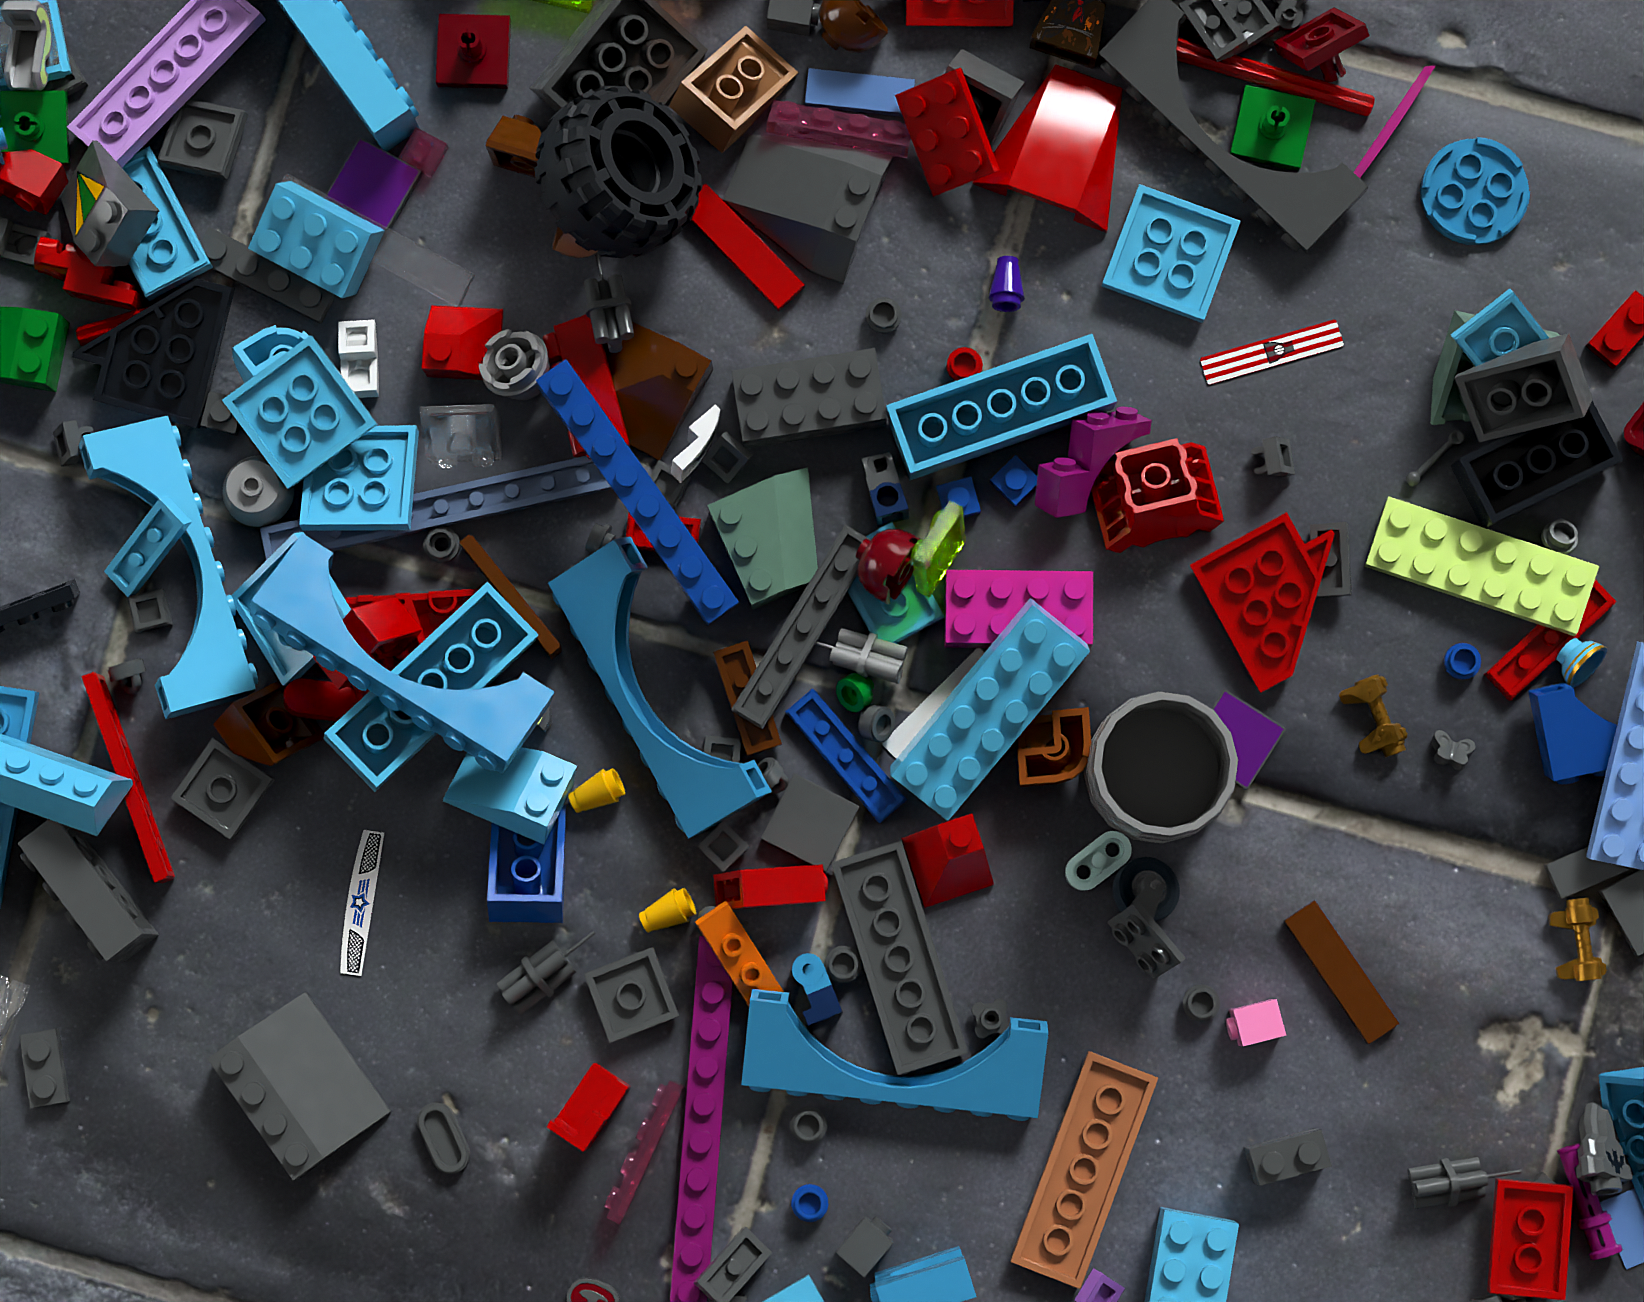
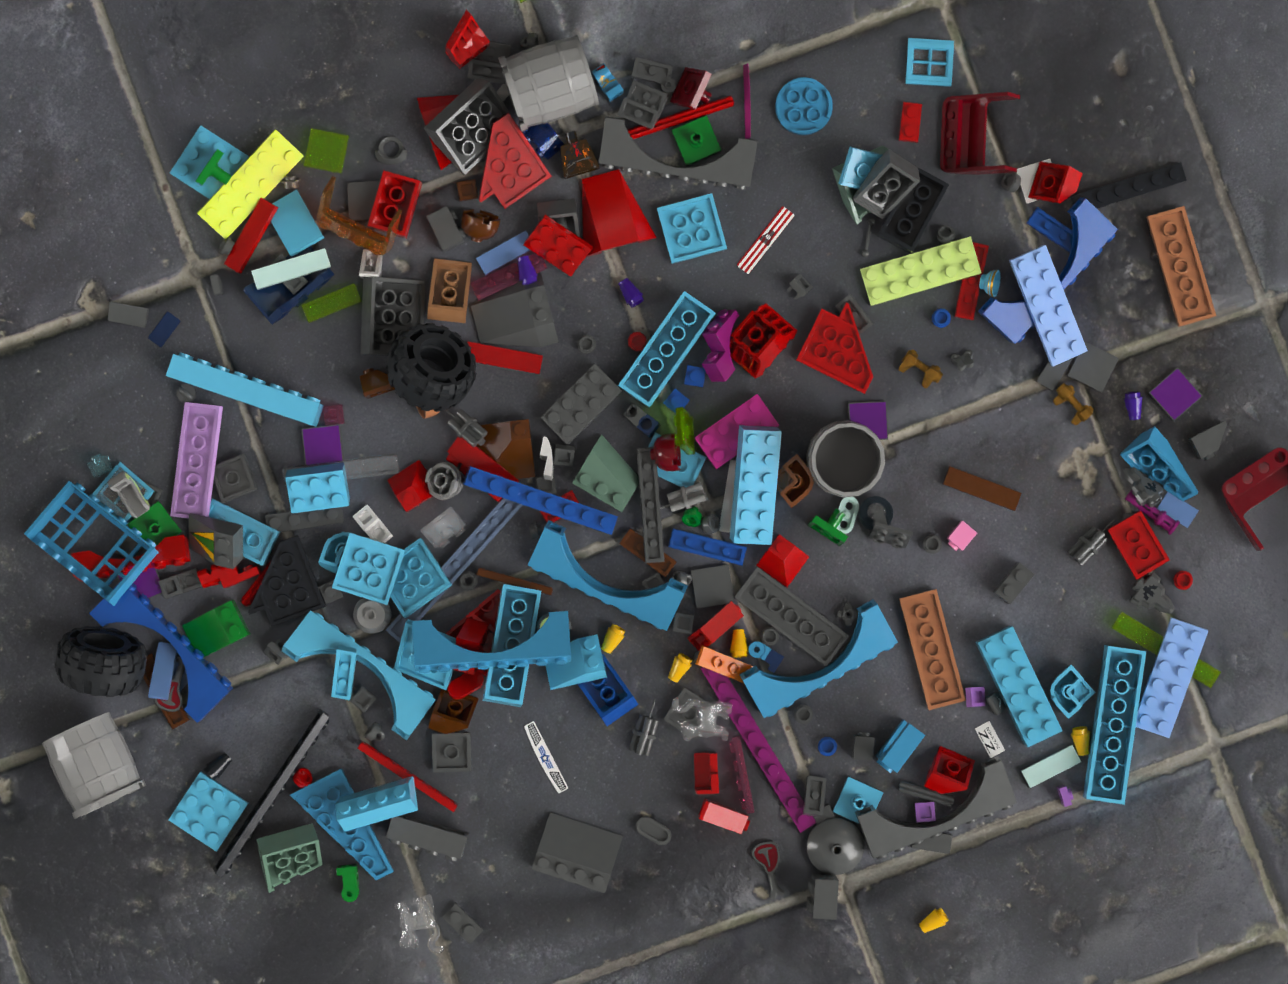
camera: 40 degrees left, 5 degrees up
dark red tile [436,14,511,89] -> none
none -> dark purple cone [517,256,538,285]
none -> clear animal [672,697,732,741]
none -> slope [698,798,750,834]
none -> yellow cone [730,629,749,658]
none -> green tile [808,508,848,546]

